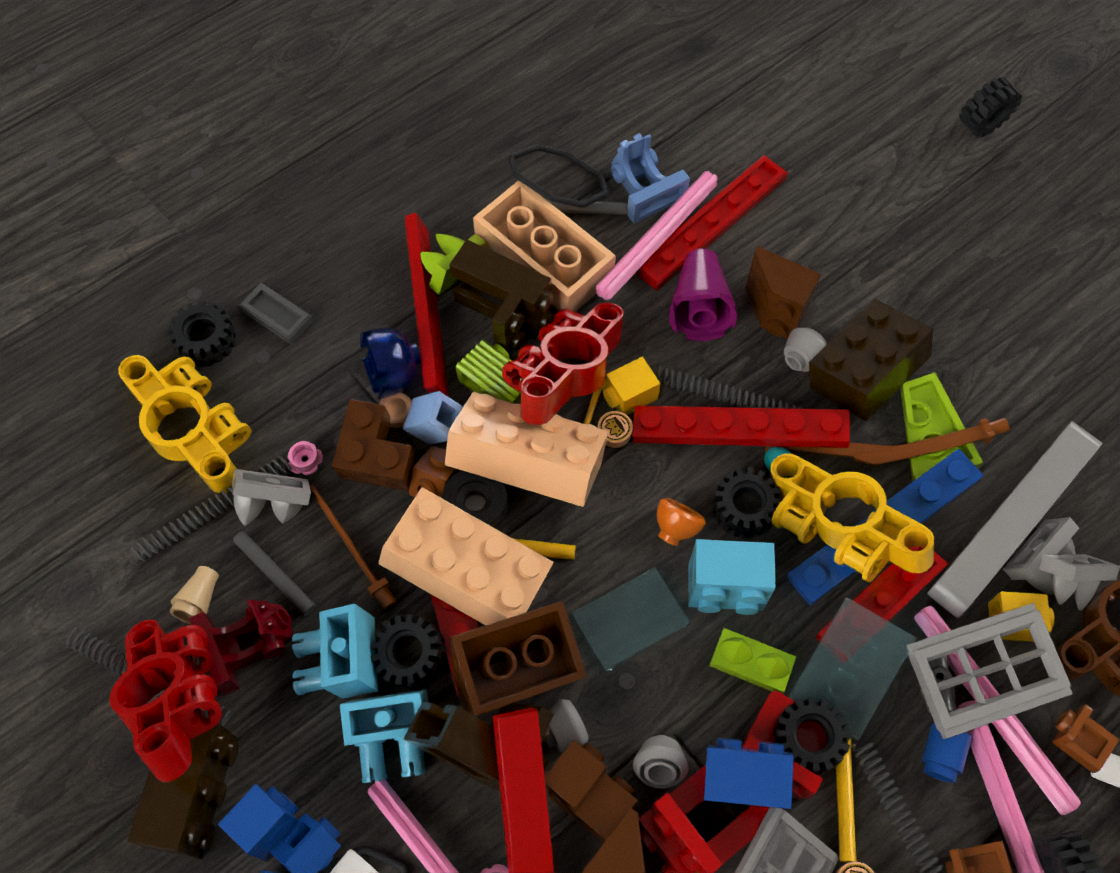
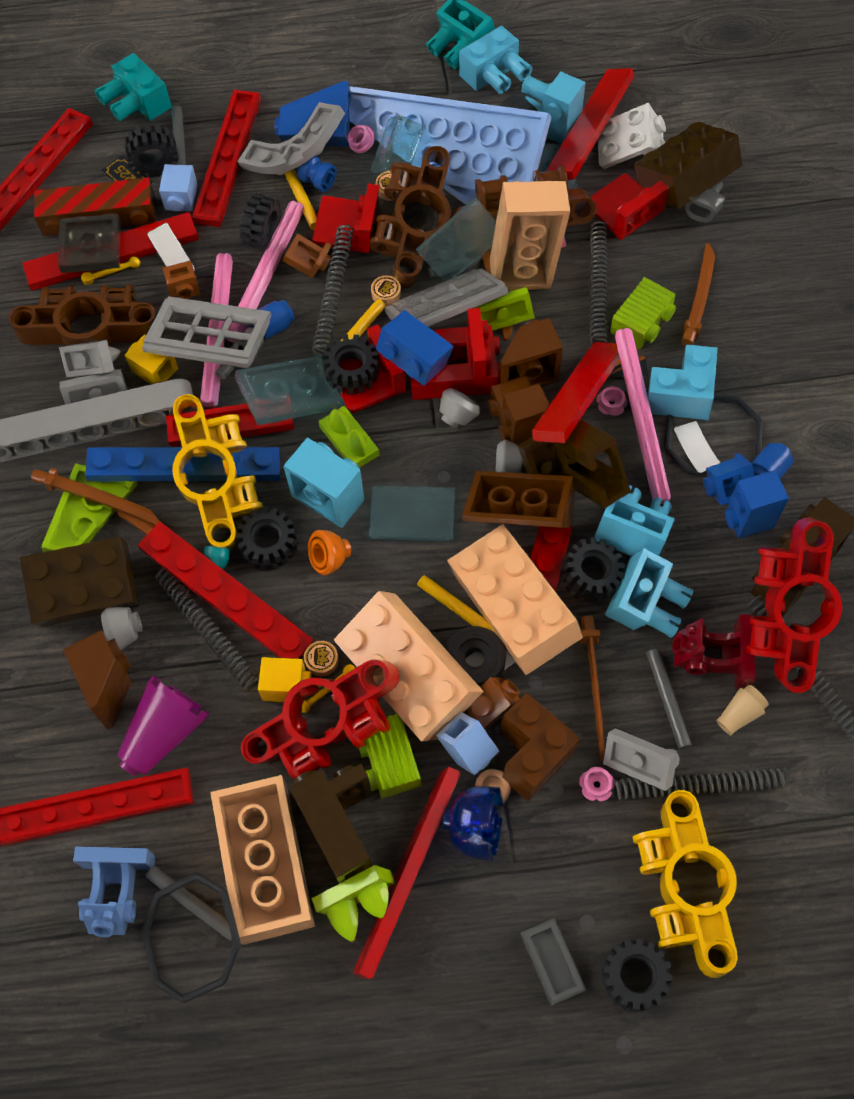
camera: 145 degrees left, 0 degrees up
bright pink axle [596,171,718,300] -> none

